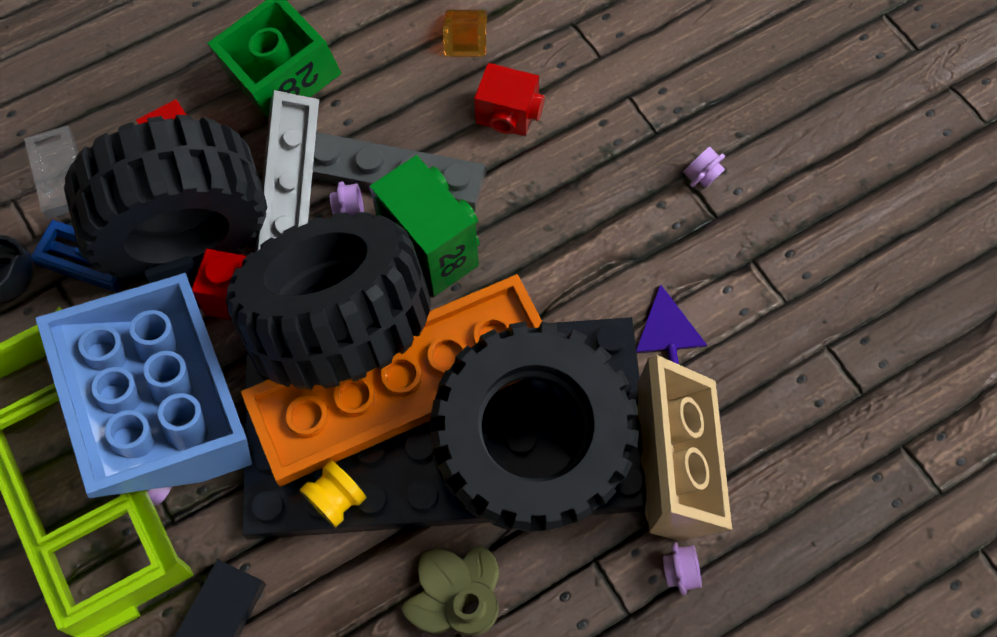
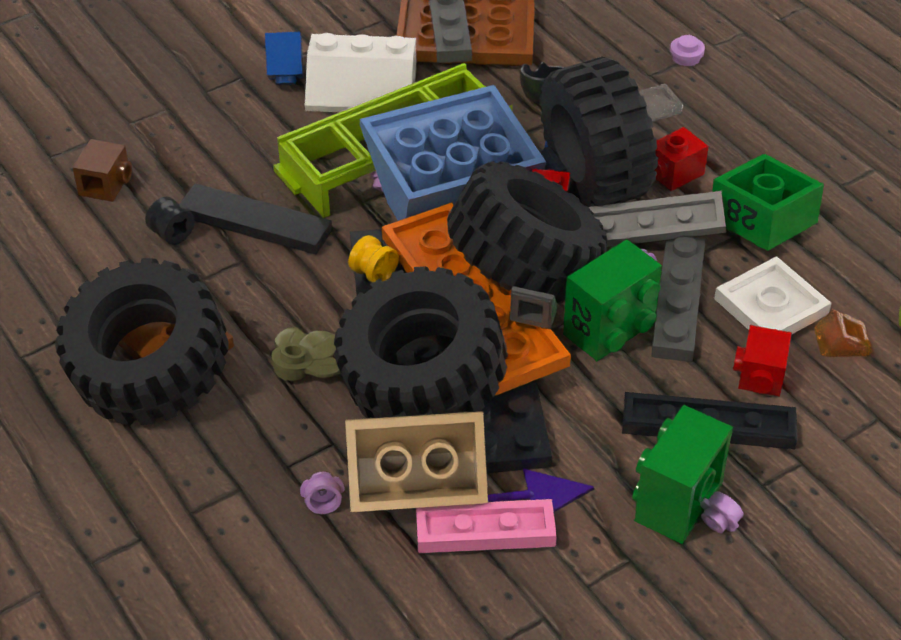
camera: 85 degrees right, 20 degrees down
none -> bright pink plate [416,499,556,553]
none -> dark grey slope [510,286,558,329]
none -> black tile [622,392,797,450]
none -> green brick [632,405,733,545]
none -> white plate [714,256,831,334]

